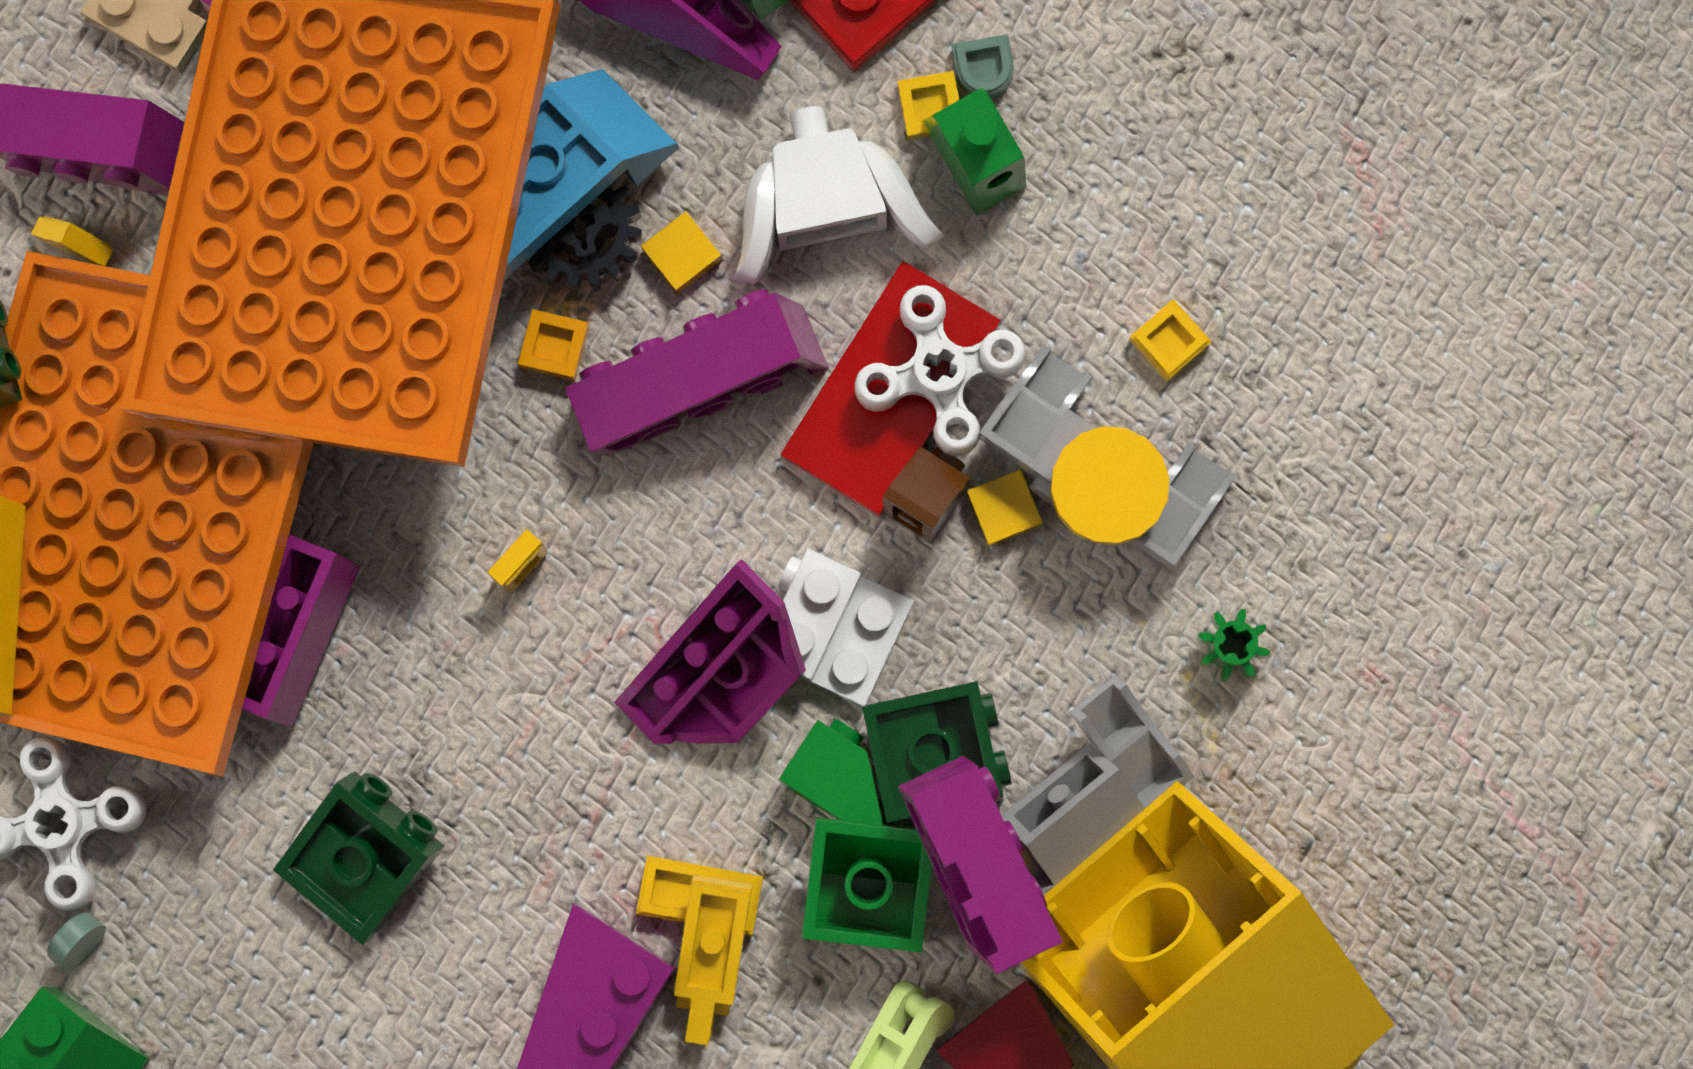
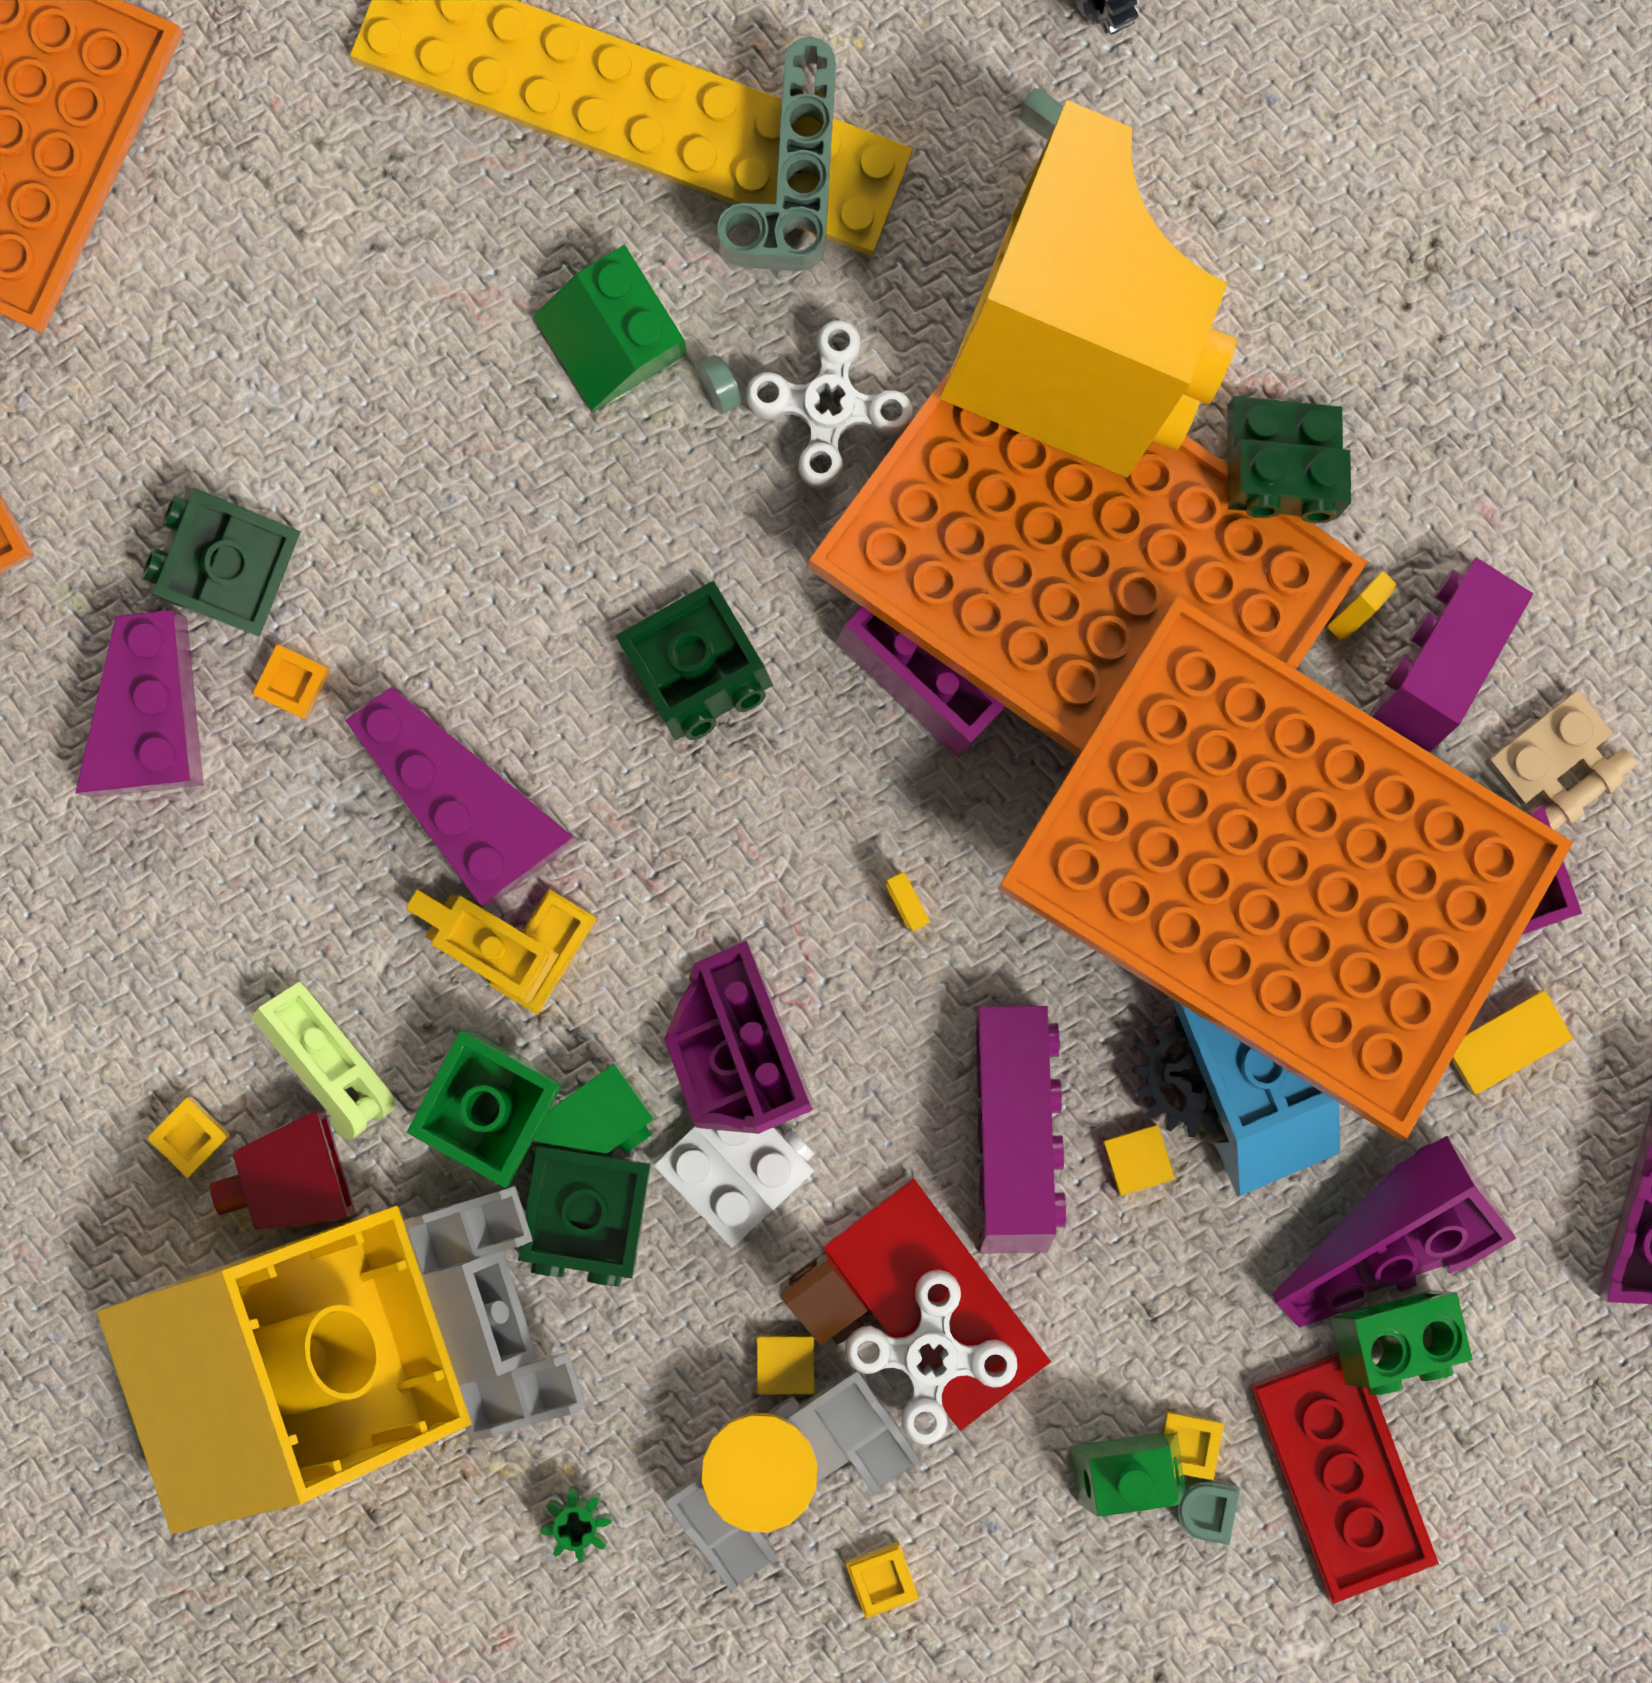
camera: 100 degrees right, 5 degrees up
light orange tile [518,309,590,382] -> none
white torso [733,106,945,284] -> none
magenta wedge [898,756,1063,974] -> none

